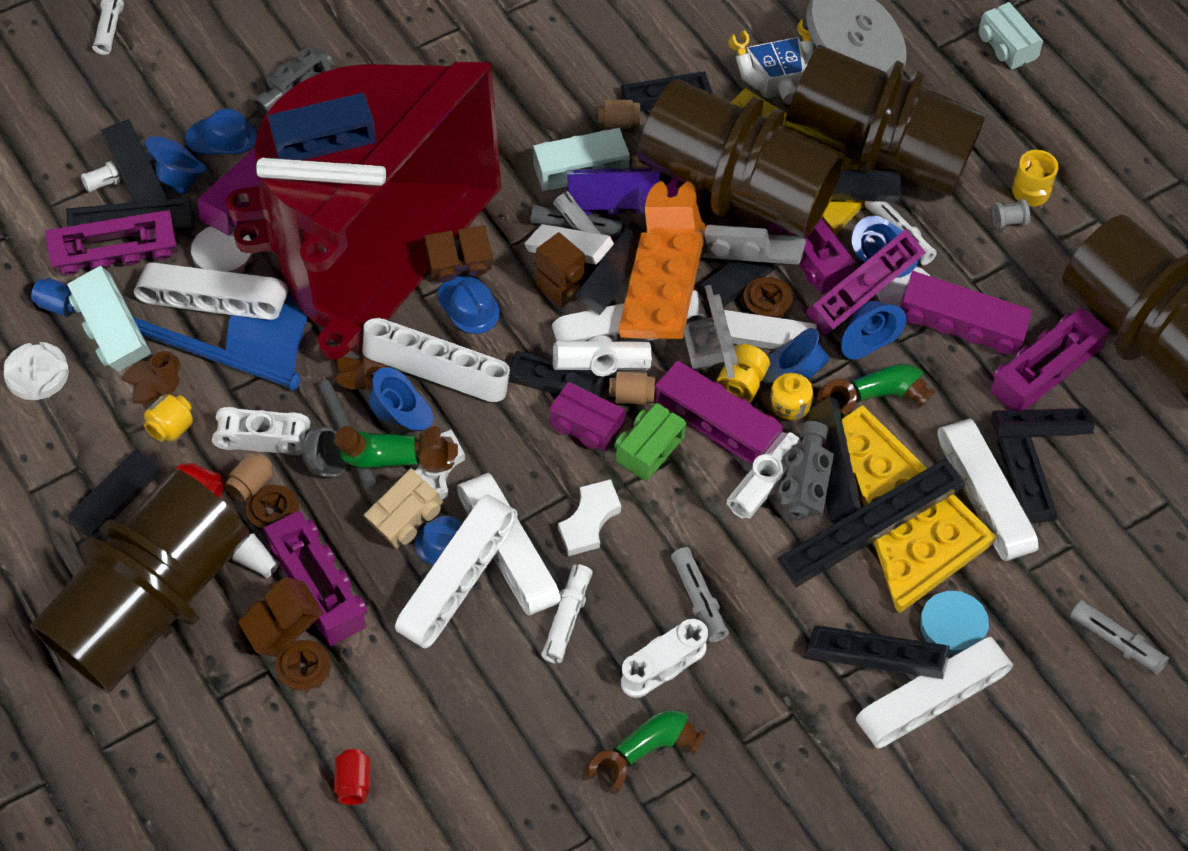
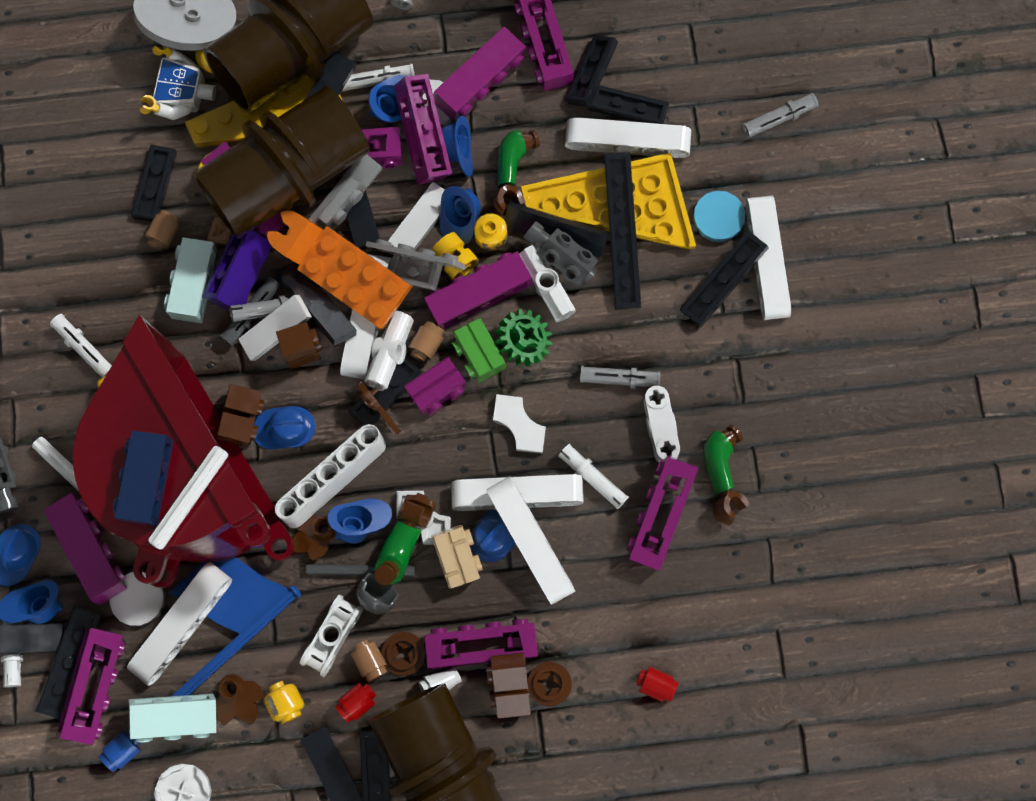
camera: 60 degrees left, 20 degrees up
reddish brown gear [743,277,793,318] -> none
none -> reddish brown piece [356,381,401,435]
none -> green gear [495,309,552,367]
none -> magenta brick [626,456,698,571]

